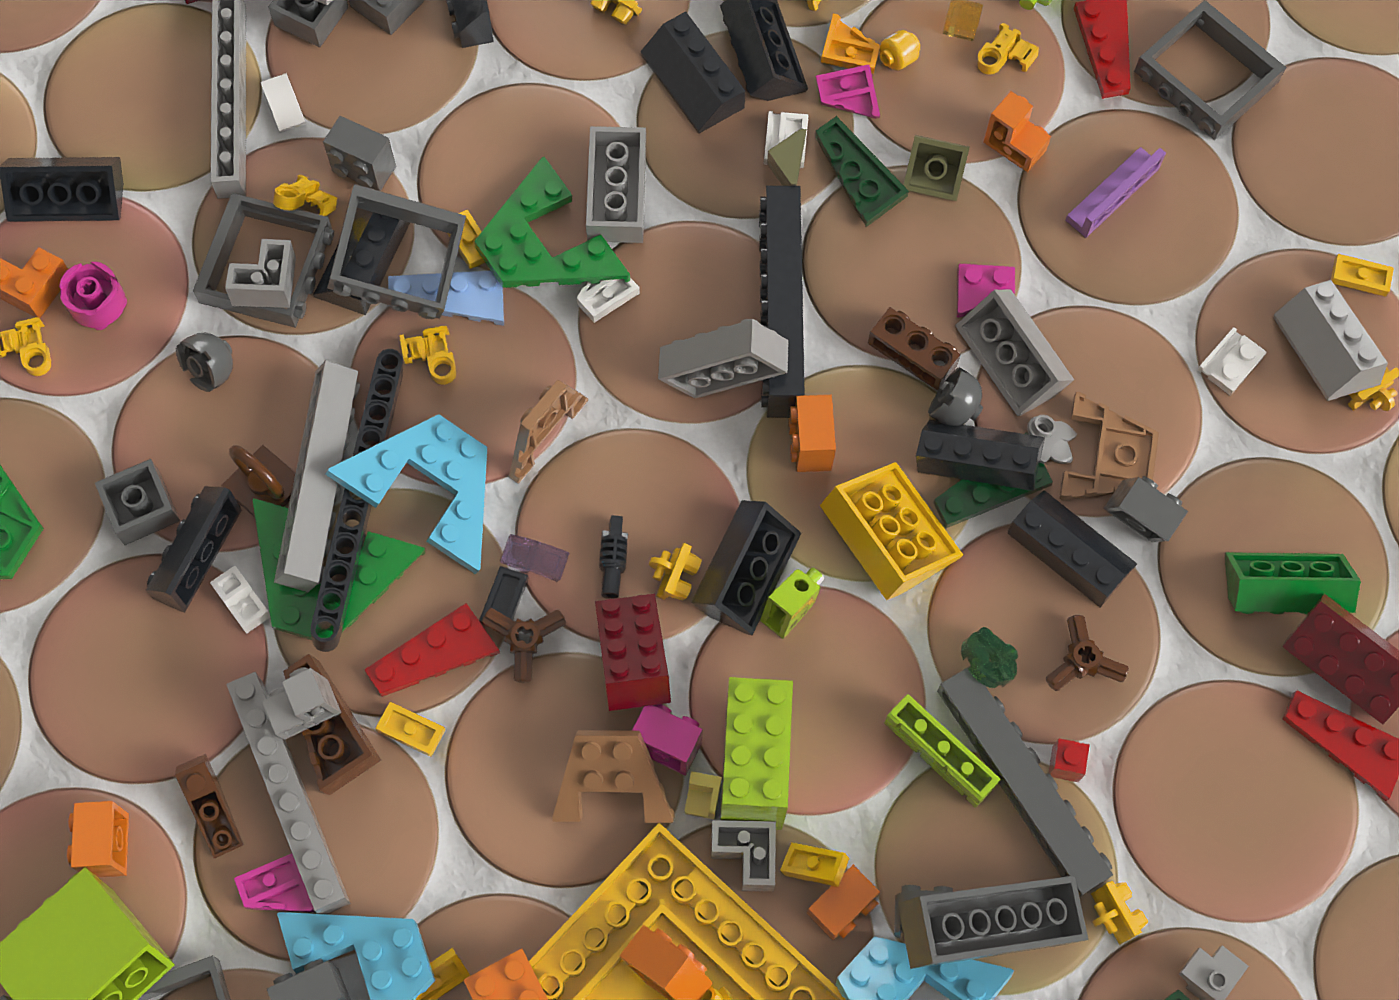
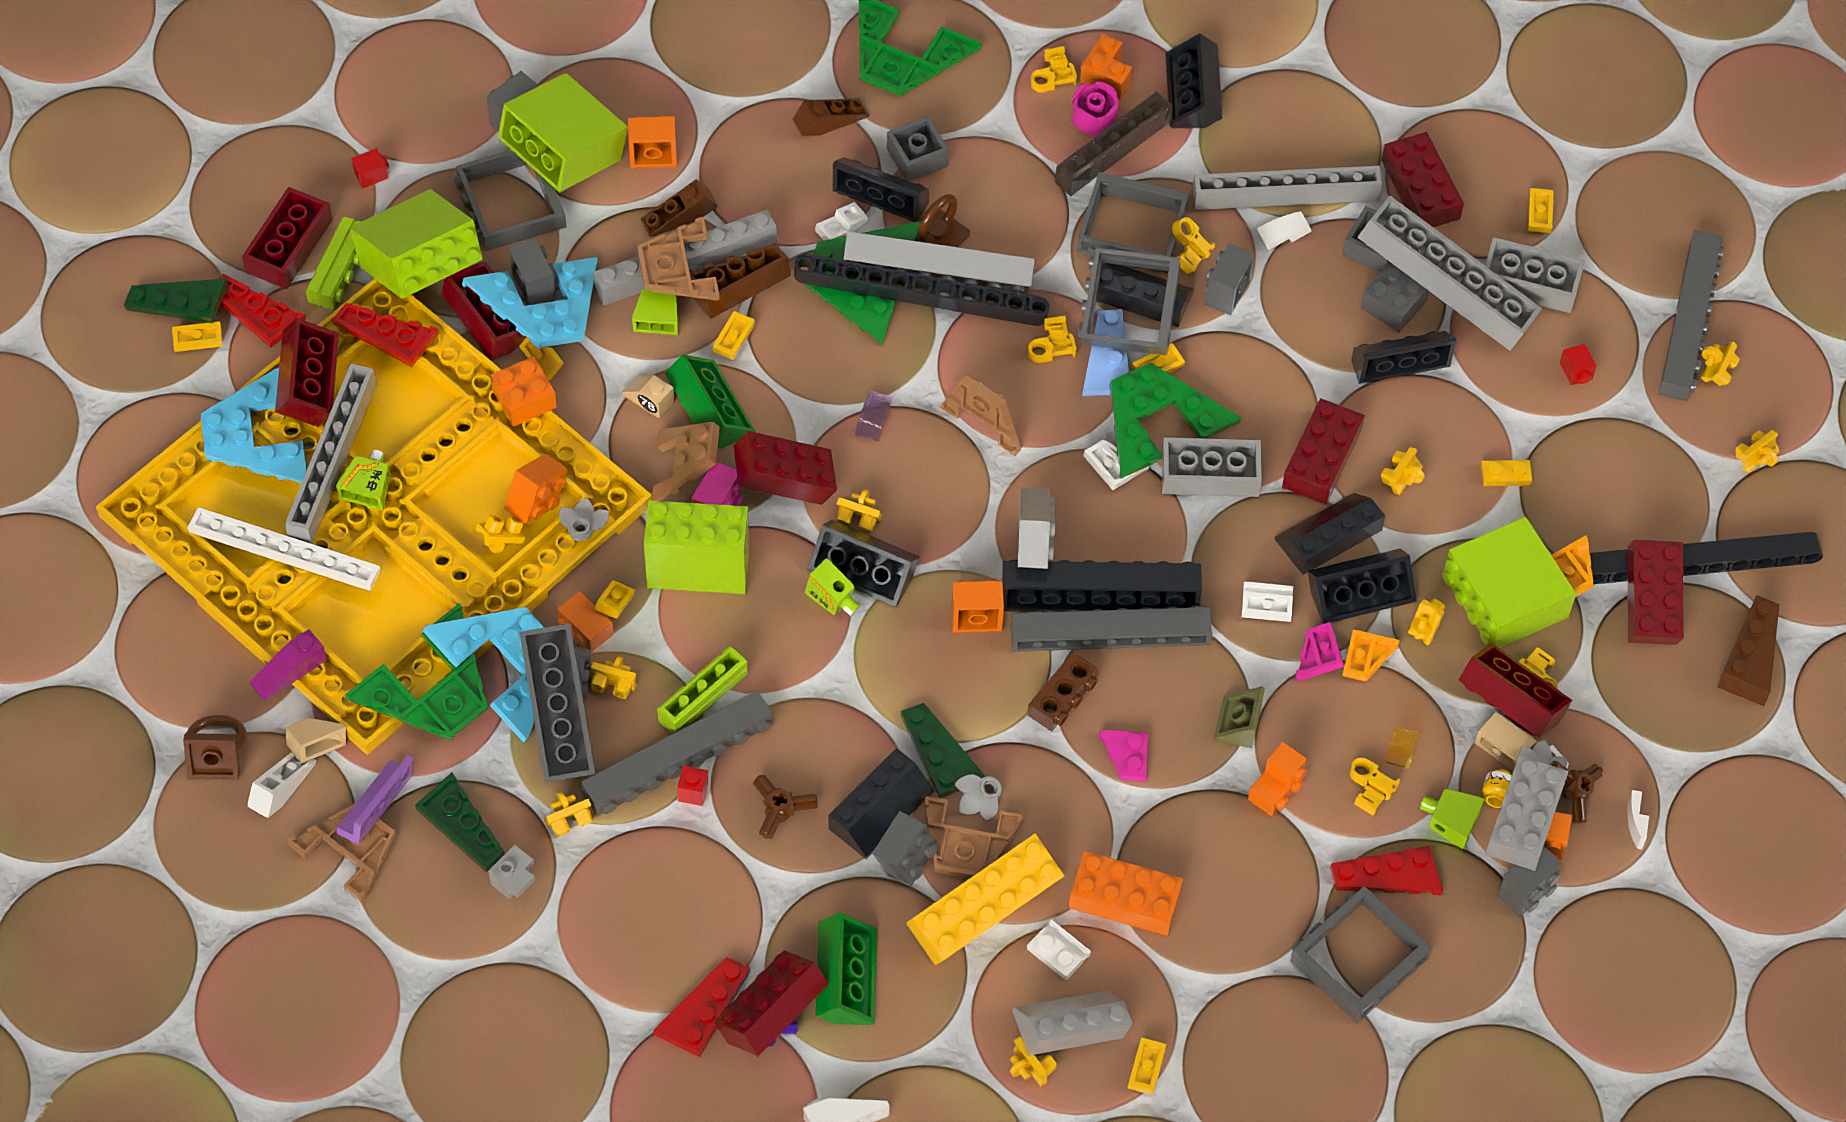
camera: 90 degrees right, 10 degrees down
dark grey cylinder [176,332,233,392] -> none
light grey brick [225,239,296,308] -> none
dark pink wing [234,853,315,912] -> none
light grey brick [262,668,341,740] -> none
medium azure wing [325,414,487,574] -> none
red wing [364,603,500,697] -> none
black tile [479,566,529,625] -> none
reddish brown bush [482,608,566,683] -> none
black hinge [599,515,628,599] -> none
light grey brick [711,820,776,892] -> none
olive slope [767,128,807,186] -> none
dark green wing [815,116,909,227] -> none
yellow slope [819,462,963,601] -> none
yellow head [879,30,920,71] -> none
black slope [916,419,1045,491] -> none
dark grey cylinder [928,367,983,426] -> none
light grey slope [955,290,1074,416] -> none
clear green plate [961,627,1018,688] -> none
medium lavender fence [1065,147,1166,238] -> none
none -> light grey plate [559,498,609,541]
none -> yellow hips [591,656,637,699]
none -> tan slope [622,375,674,419]
none -> lime torso [632,288,678,335]
none -> medium nougat wing [637,217,719,300]
none -> green slope [665,354,756,448]
none -> reddish brown slope [793,98,869,136]
none -> yellow brick [906,834,1064,965]
none -> dark grey brick [1011,606,1212,652]
none -> clear smoke brick [1055,91,1173,196]
none -> orange brick [1069,851,1183,936]
none -> dark red brick [1282,398,1365,505]

